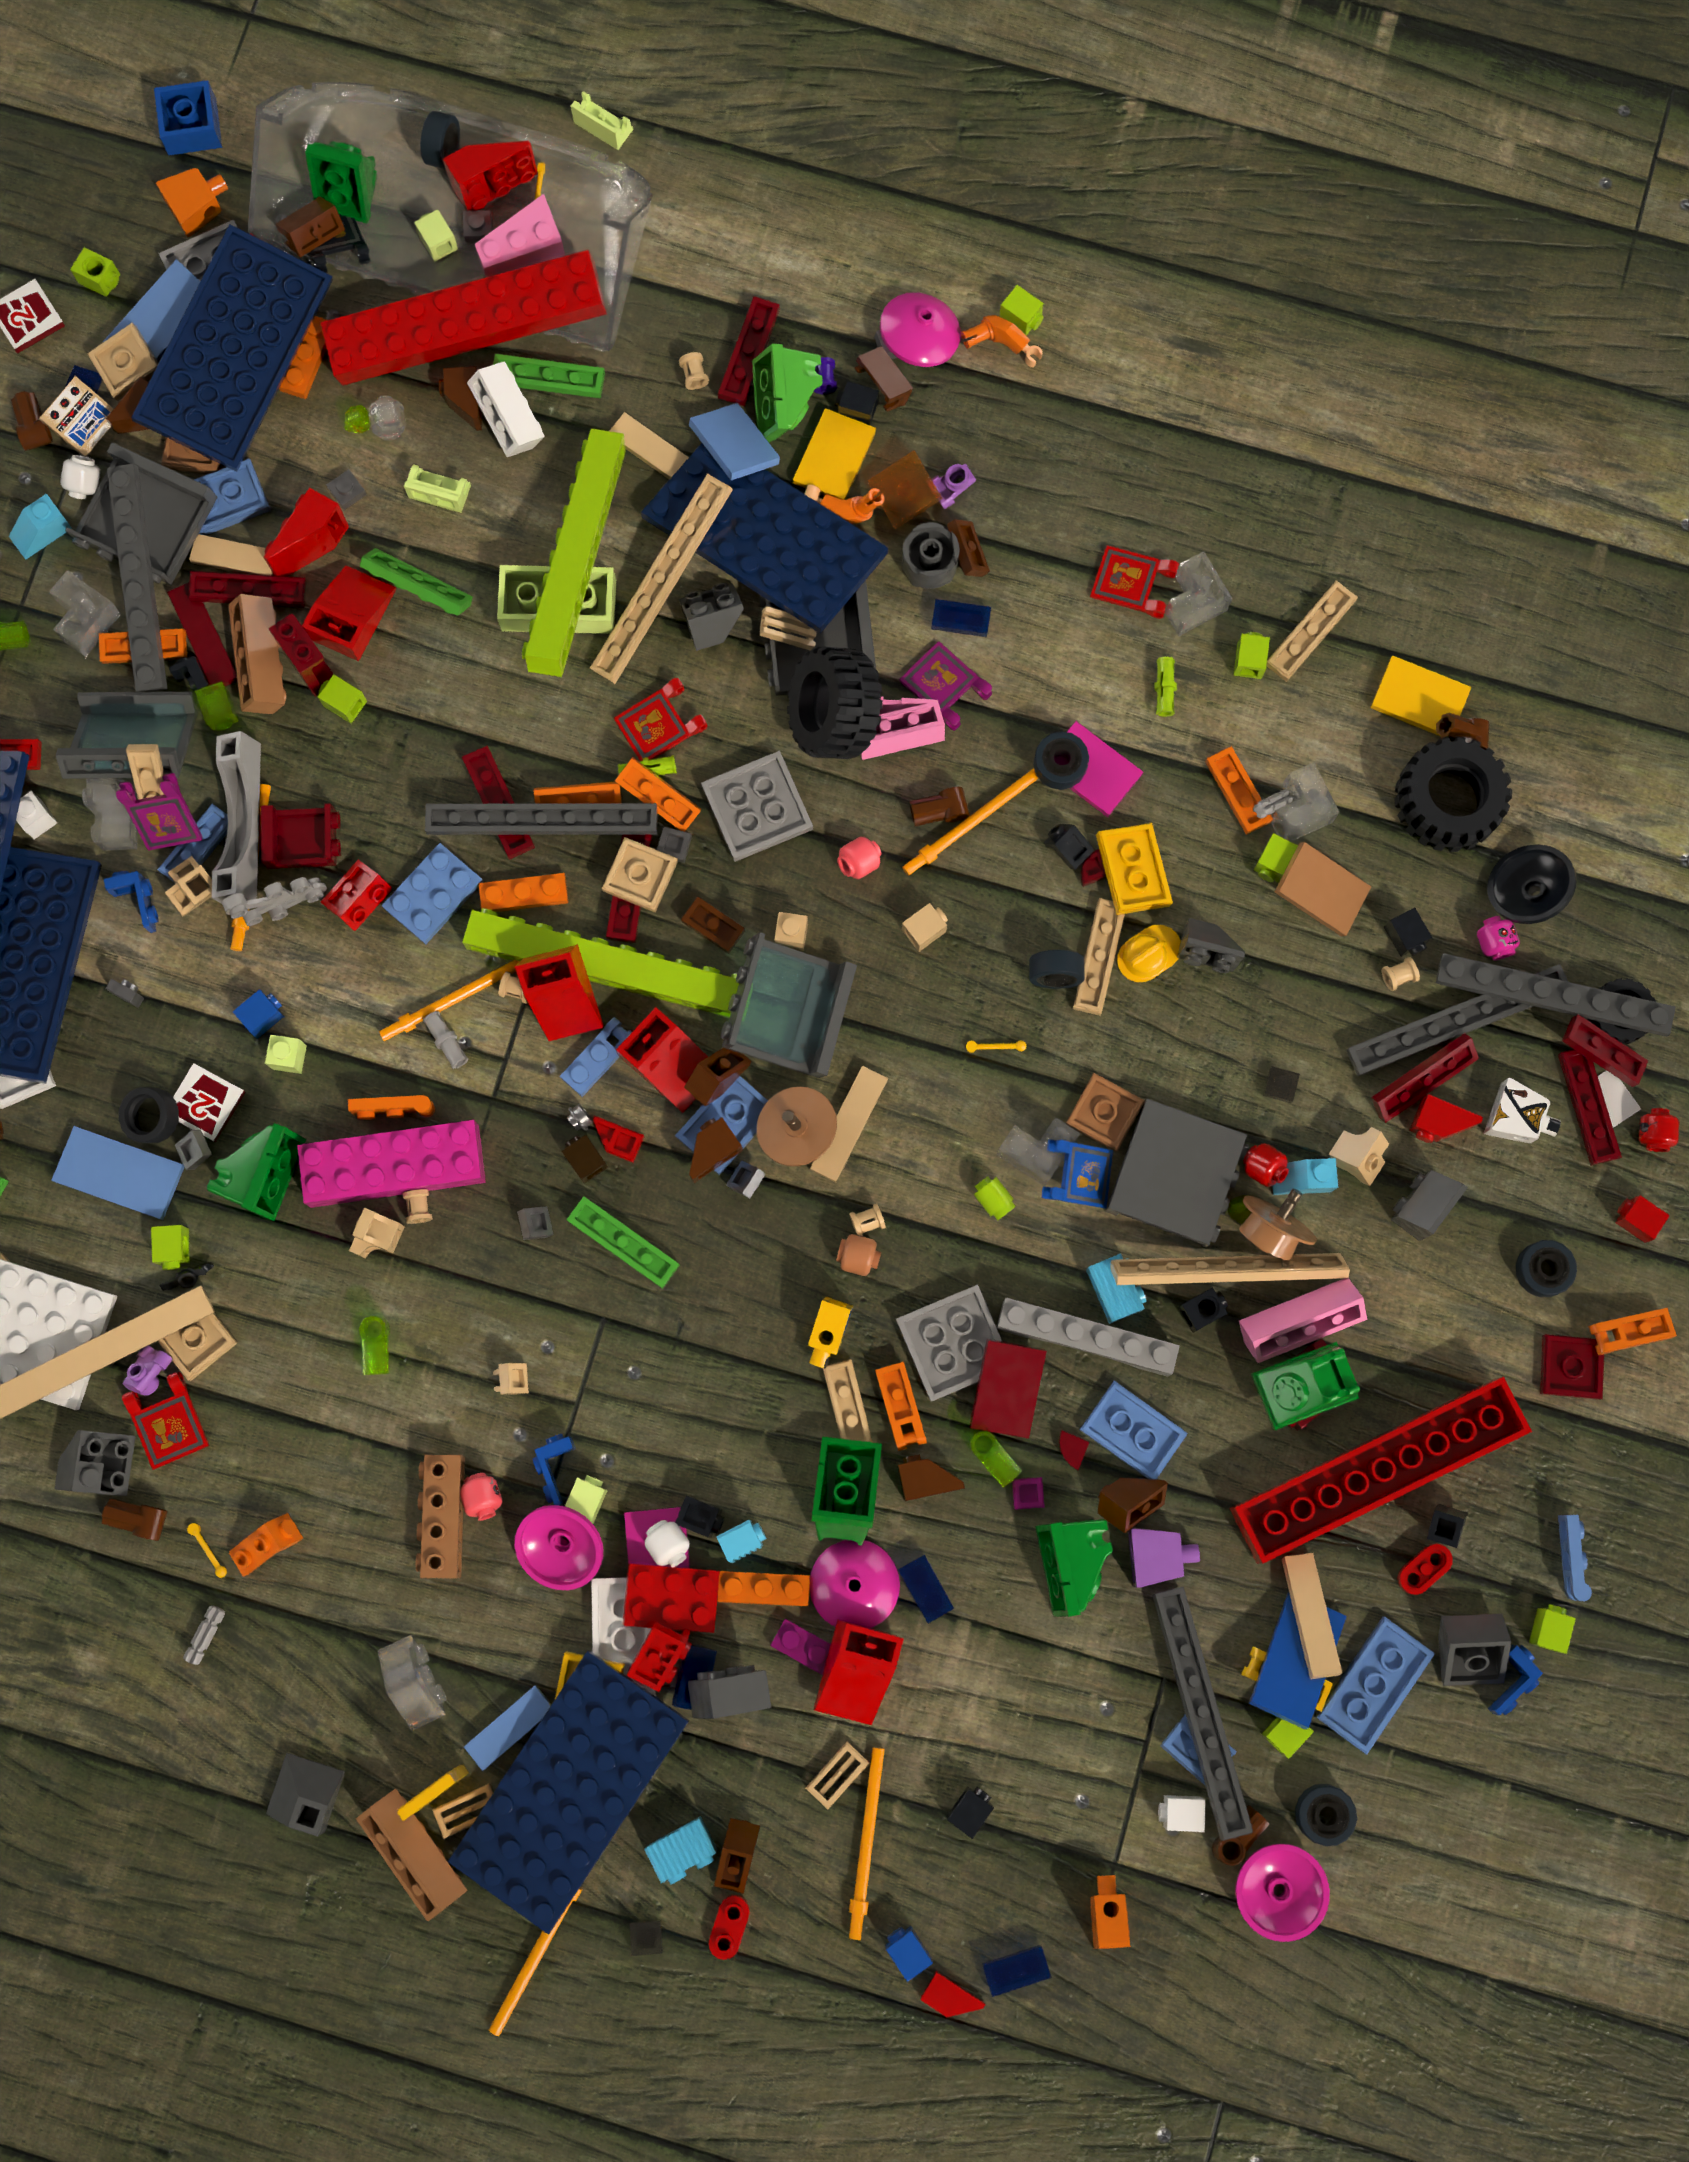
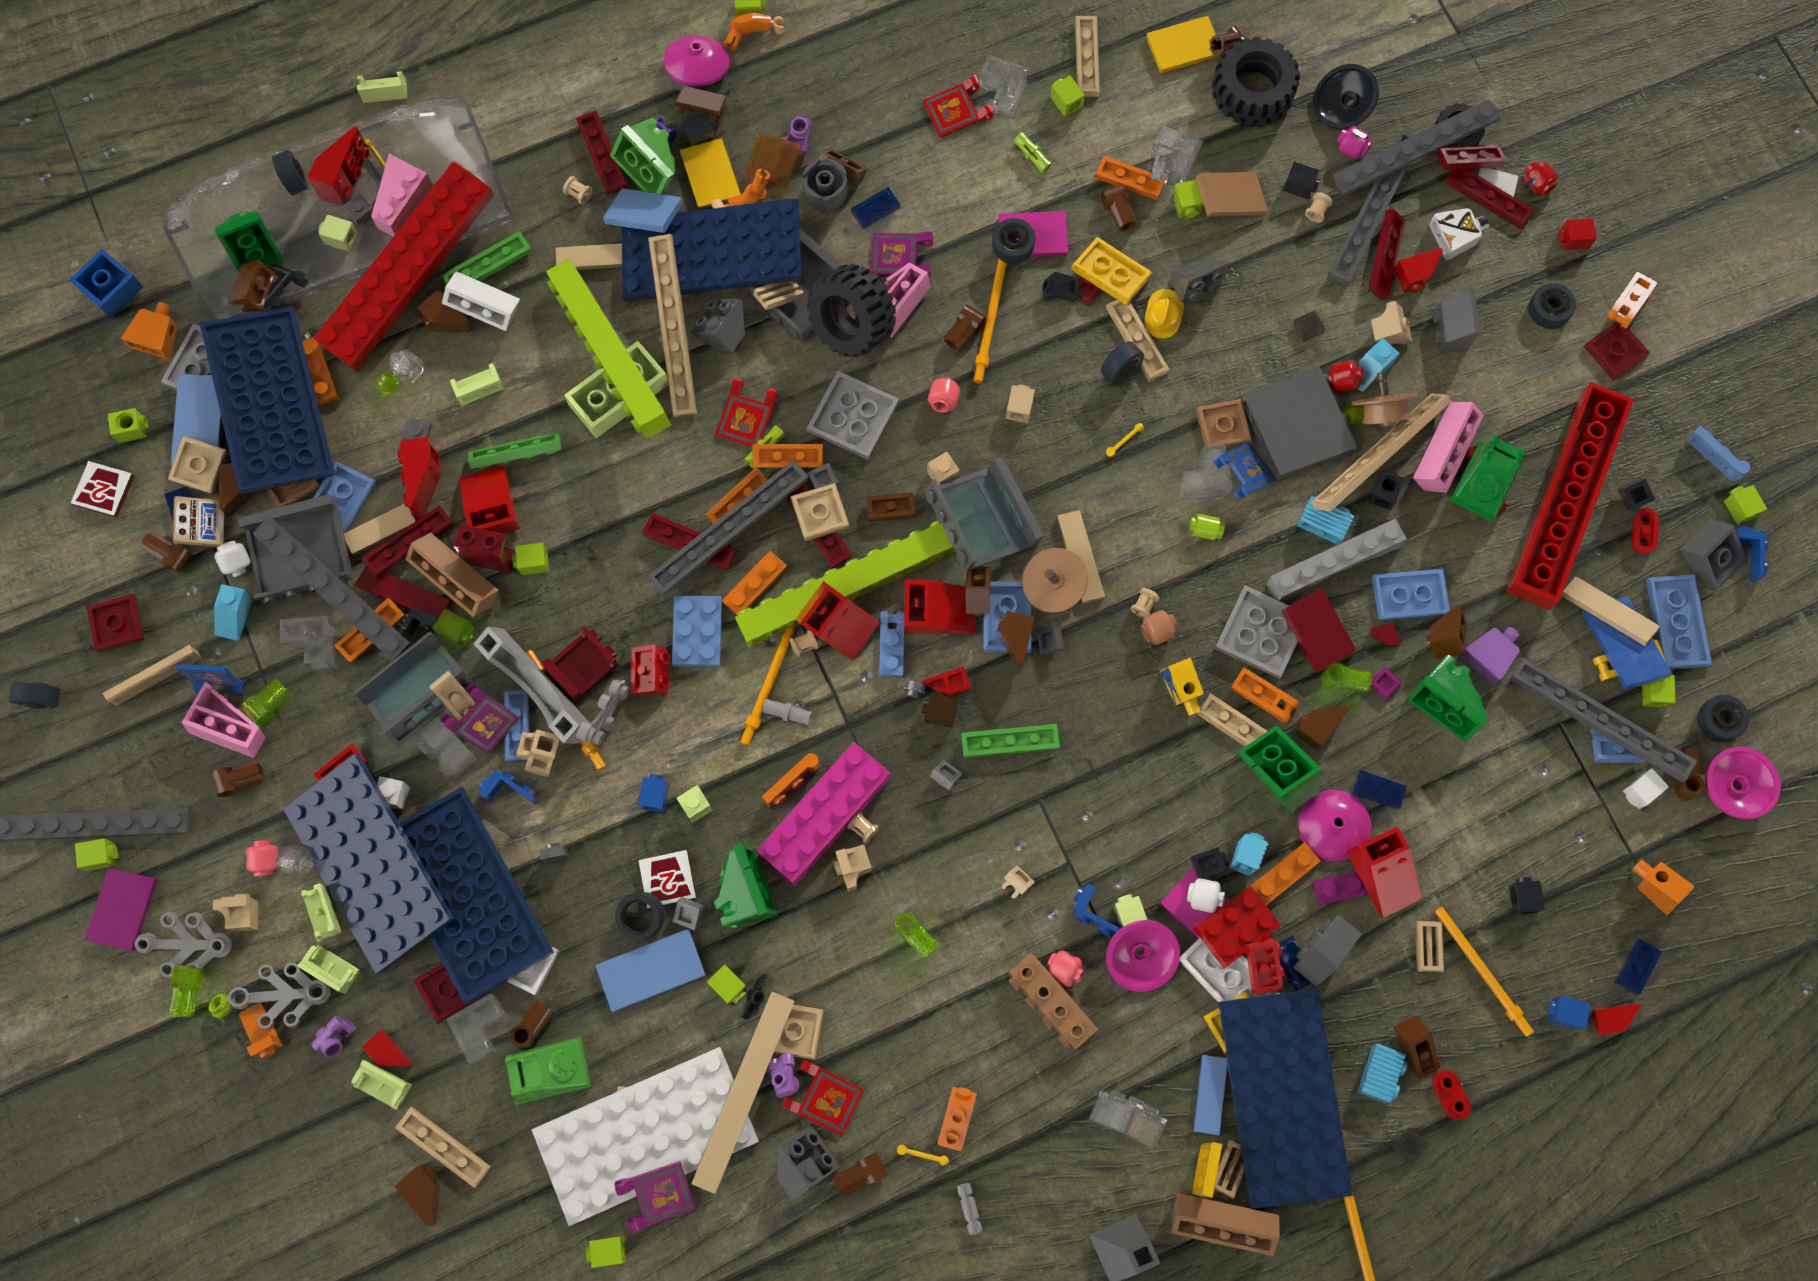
camera: 40 degrees left, 5 degrees down
none -> reddish brown piece [1101,184,1137,231]

